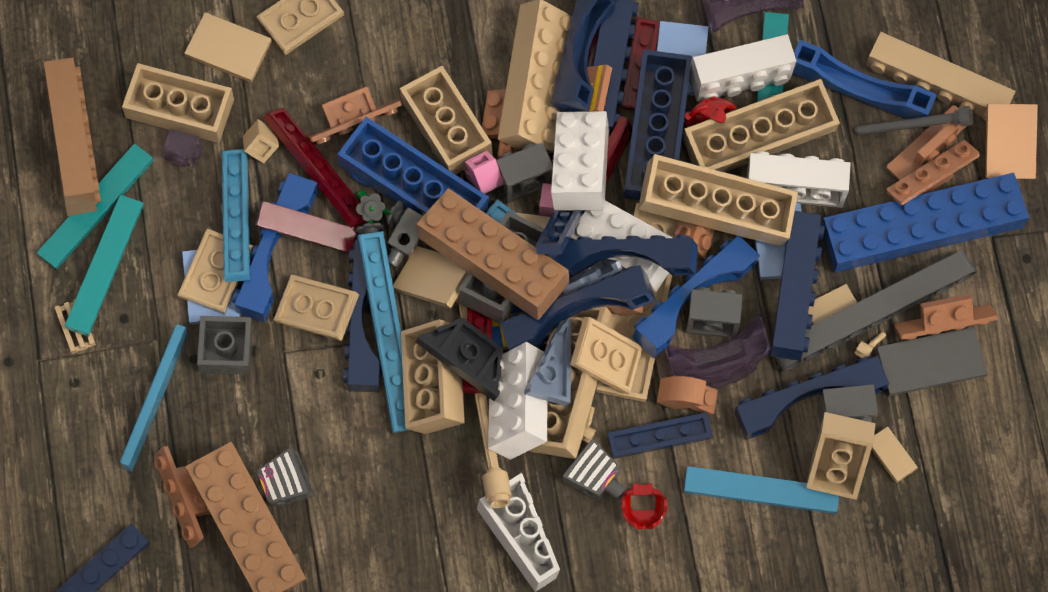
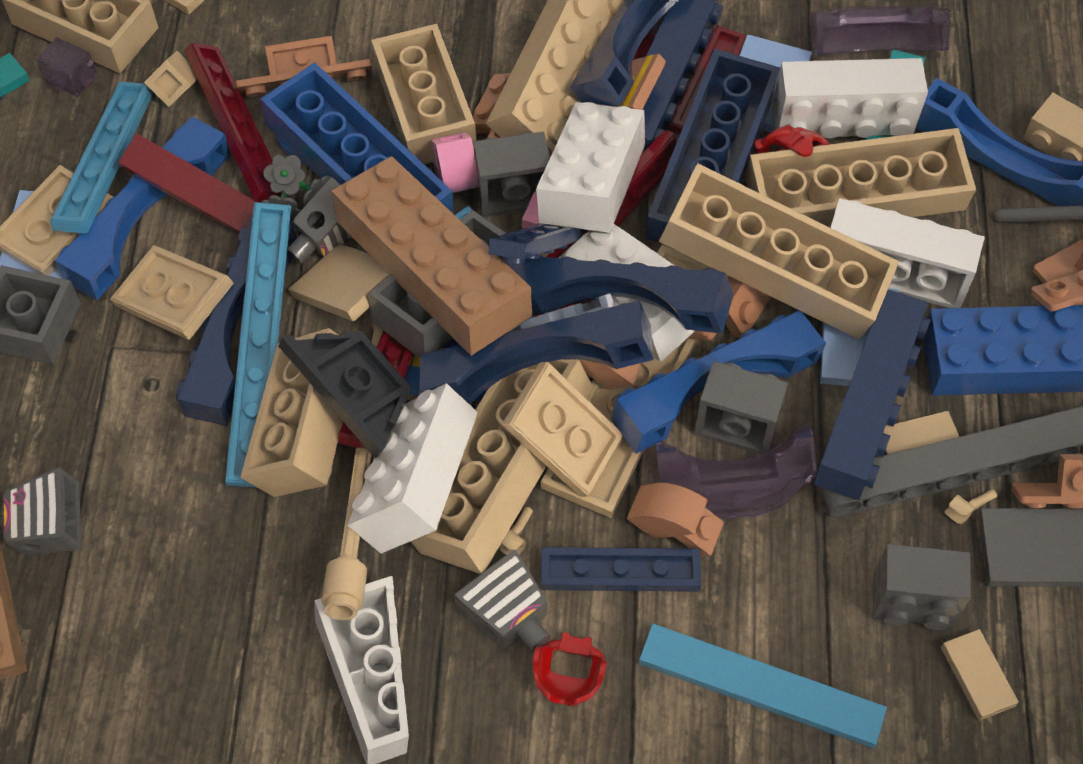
camera: 15 degrees right, 10 degrees down
sand blue wing [524,319,571,406] -> none
dark blue arch [734,356,890,440] -> none
tan brick [806,412,876,500] -> none

